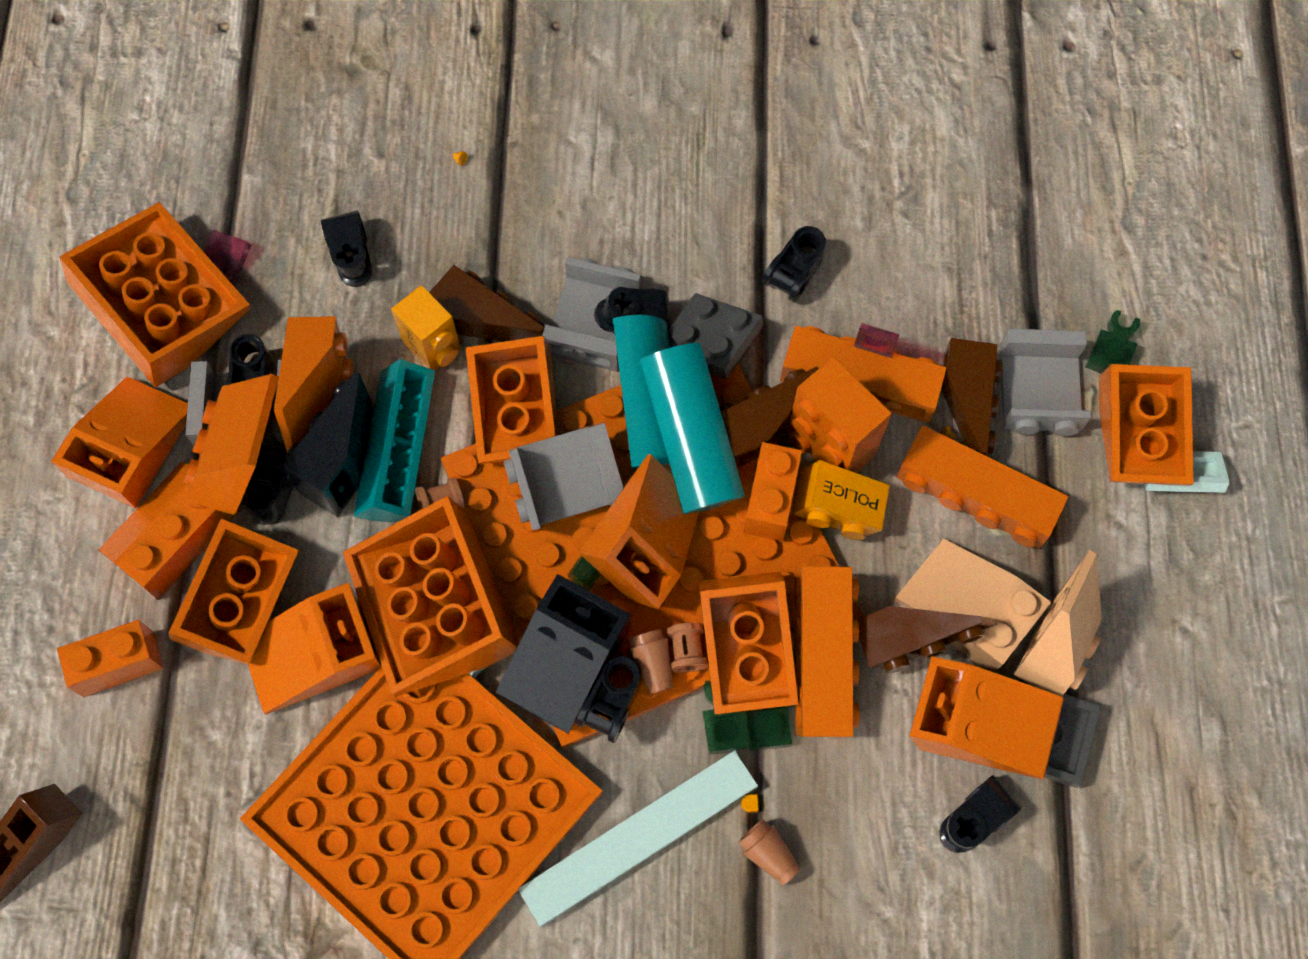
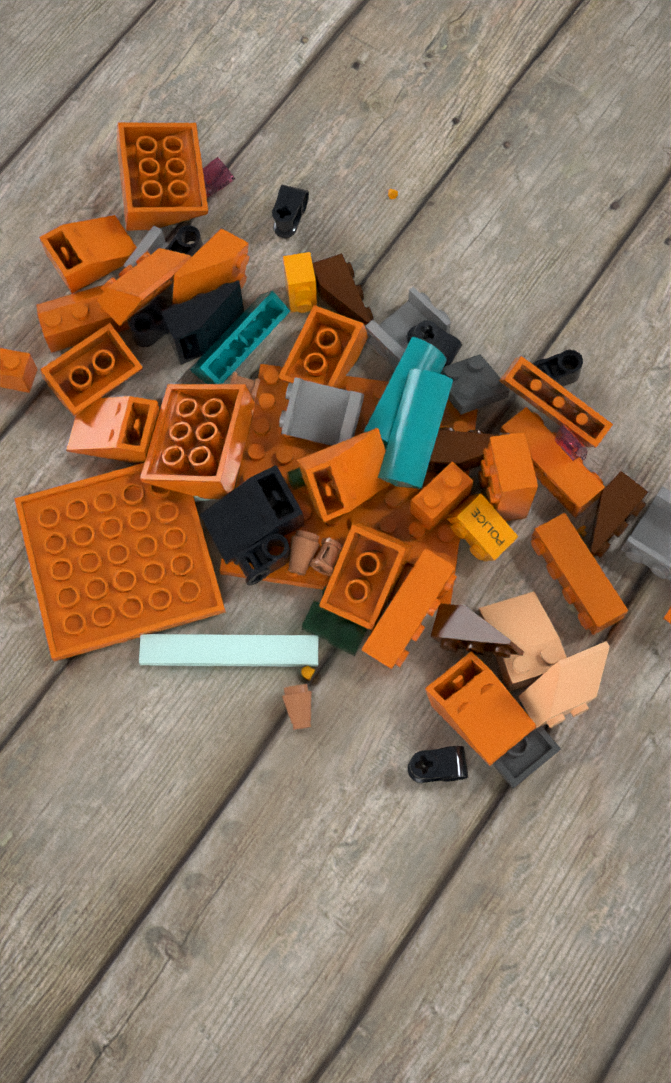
camera: 35 degrees right, 0 degrees up
none -> orange brick [499,356,613,448]

